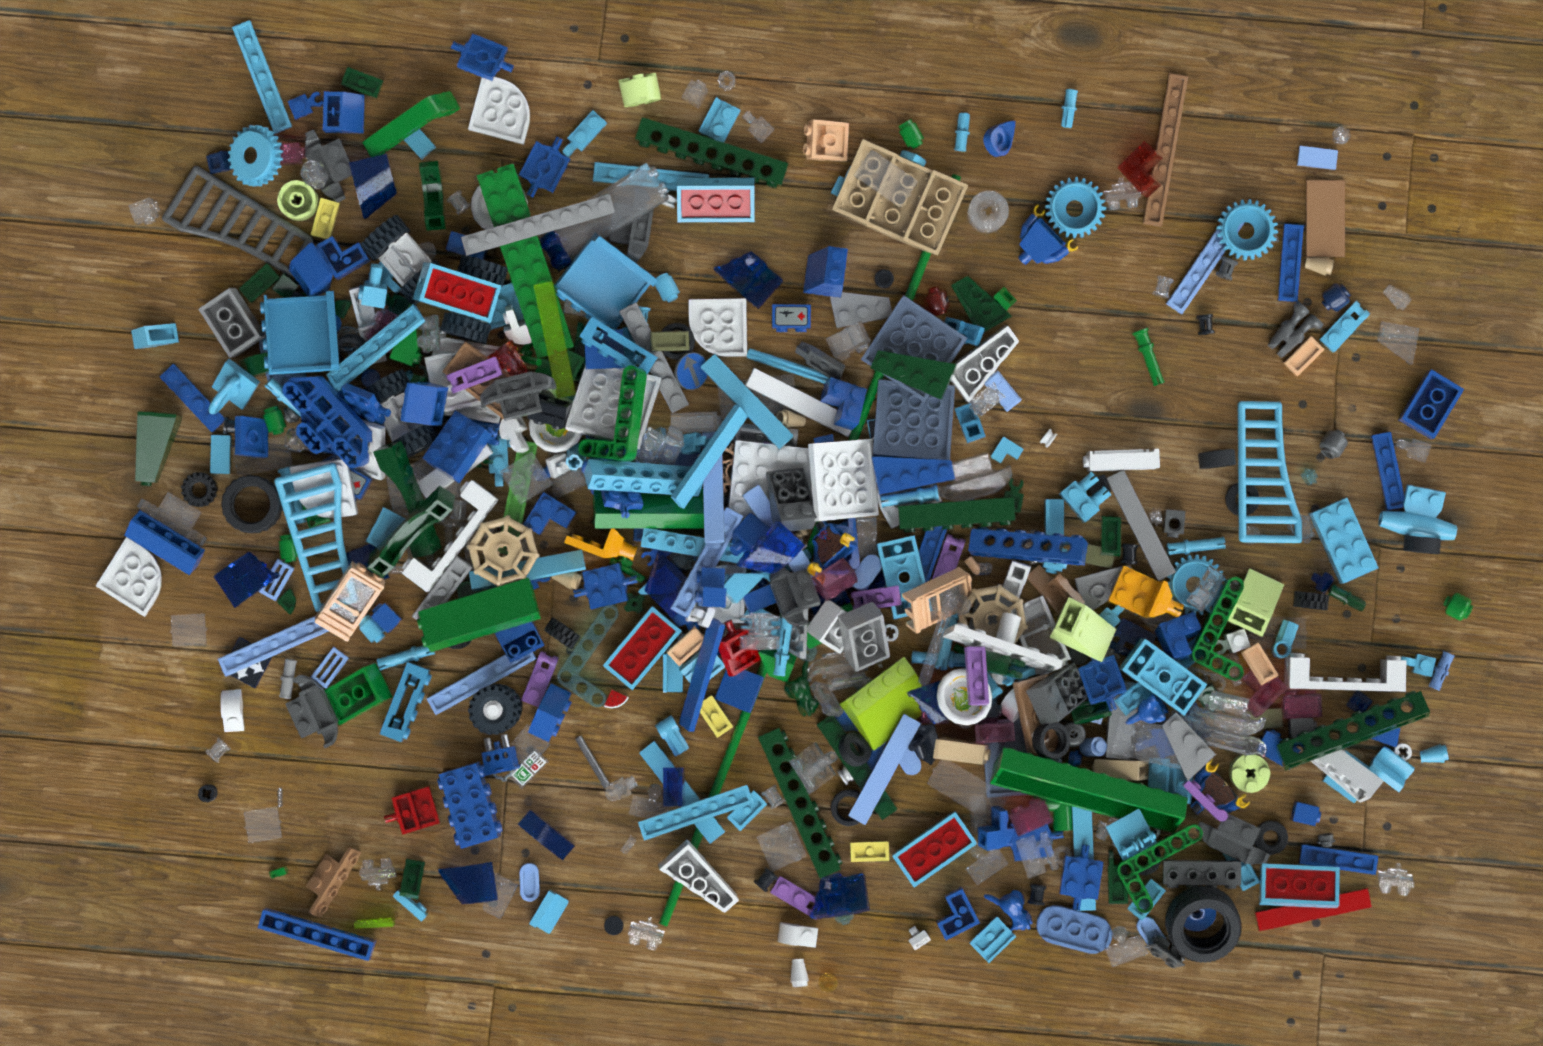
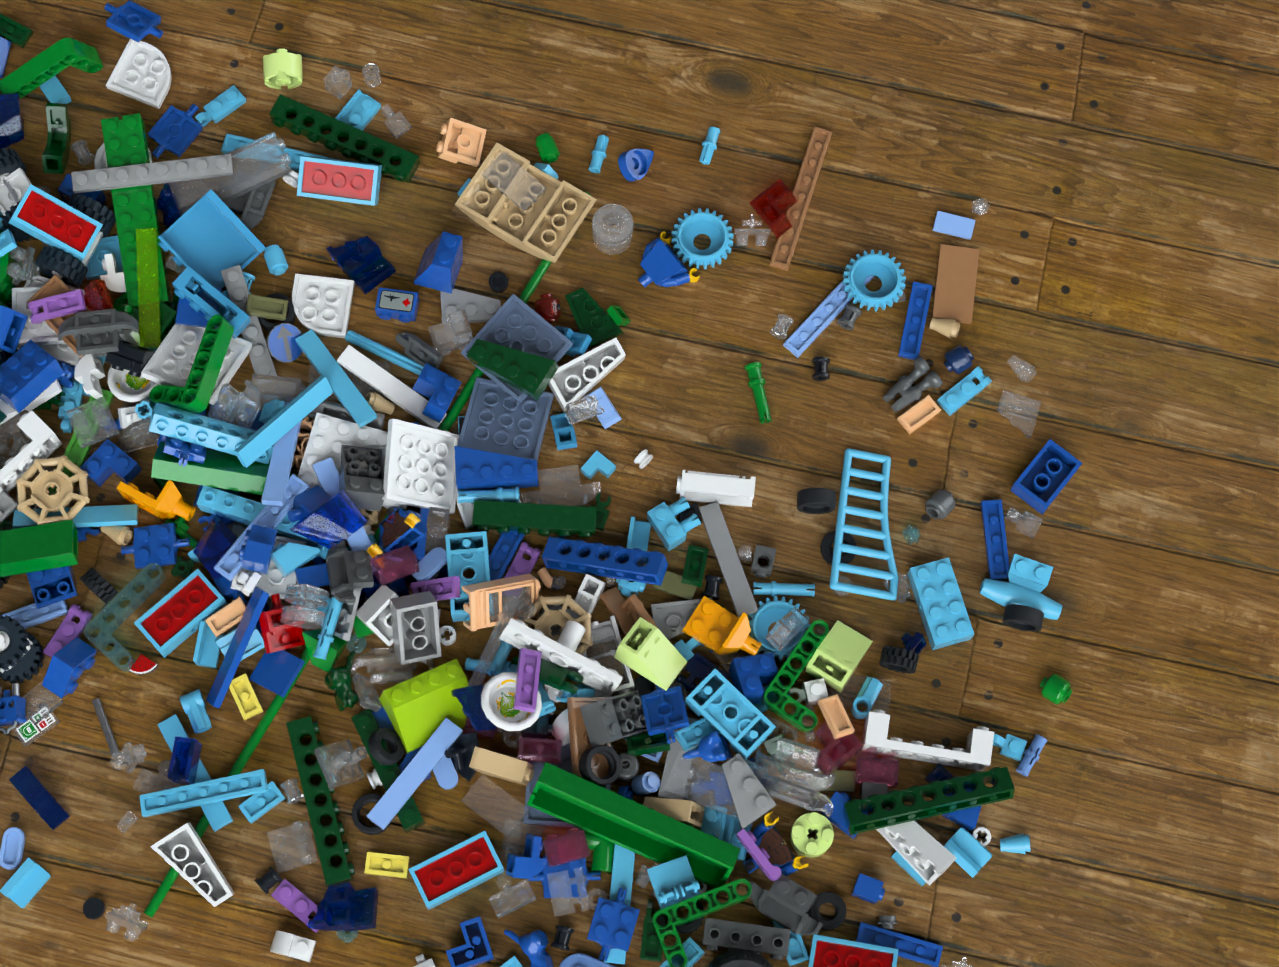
camera: 10 degrees right, 15 degrees down
dark green axle [1328,584,1366,612] -> none

